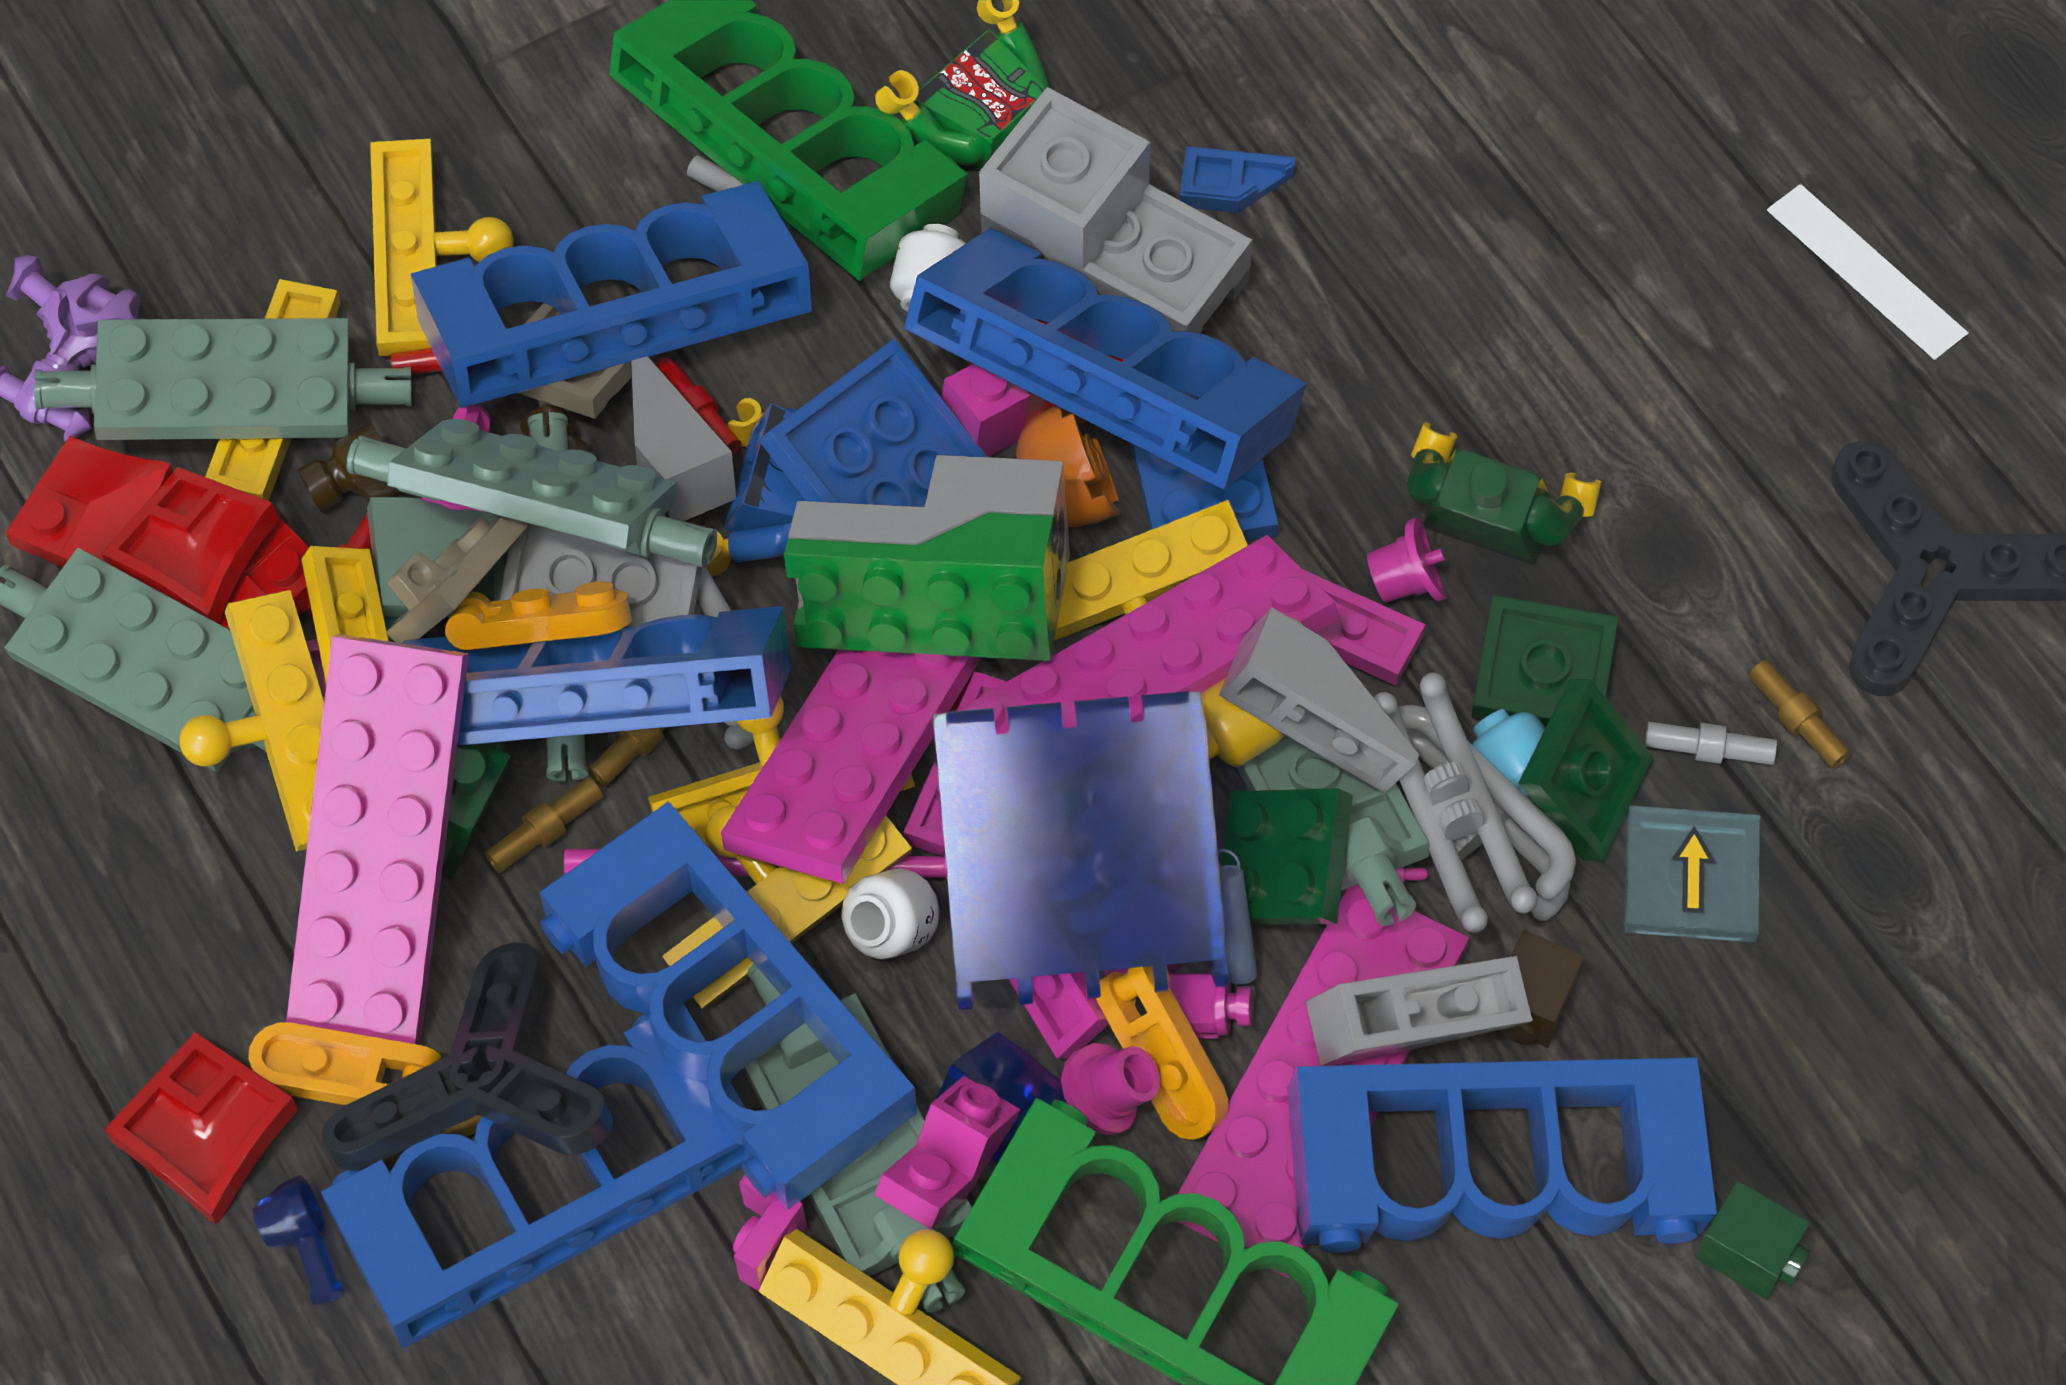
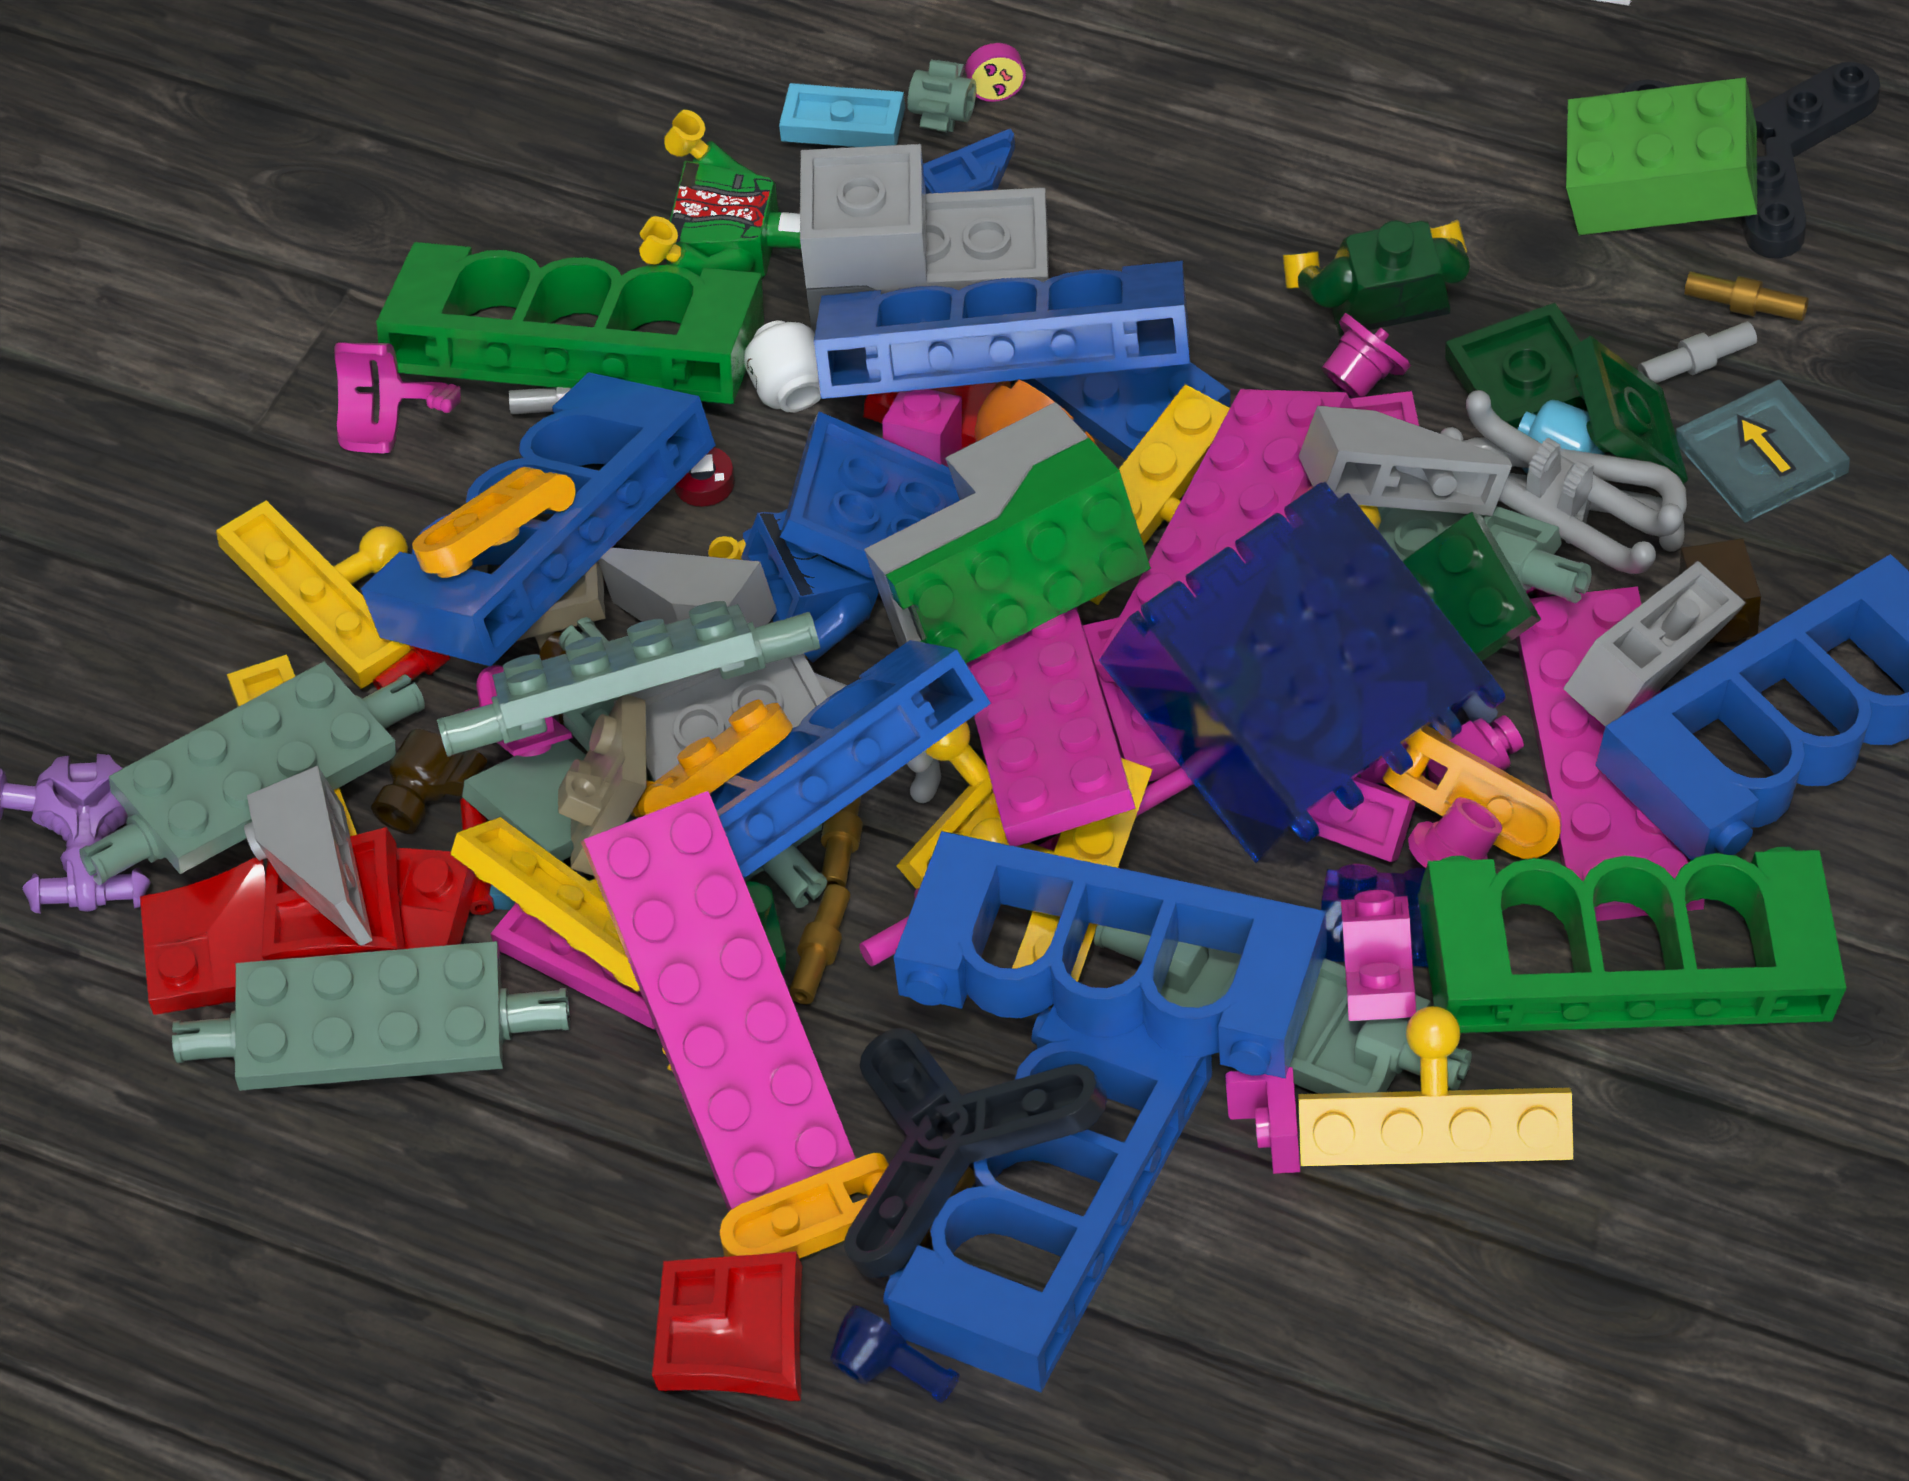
camera: 30 degrees left, 10 degrees down
yellow plate [179,590,324,852] -> none
white head [841,868,940,960] -> none
none -> light grey slope [244,766,373,946]
none -> dark pink helmet [334,343,461,453]
none -> light orange plate [412,467,576,578]
none -> dark red tile [674,447,735,507]
none -> medium azure plate [779,83,905,147]
none -> sand green gear [908,60,976,132]
none -> tile [965,43,1026,102]
none -> bright green brick [1566,77,1757,235]

